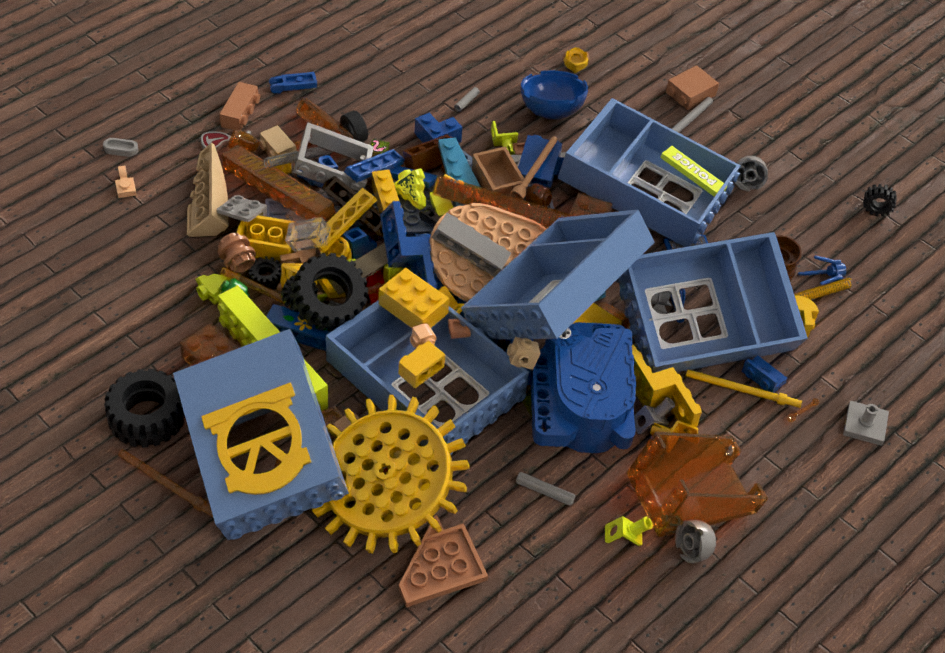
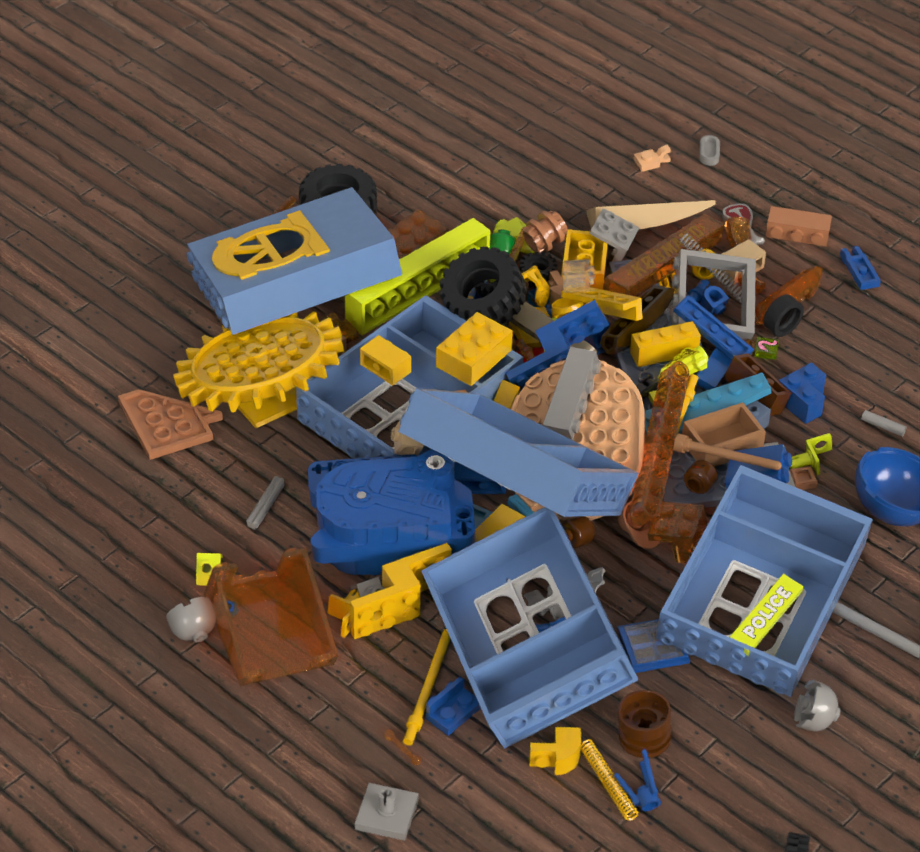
camera: 90 degrees right, 5 degrees down
light nougat plate [410,324,437,348] -> none

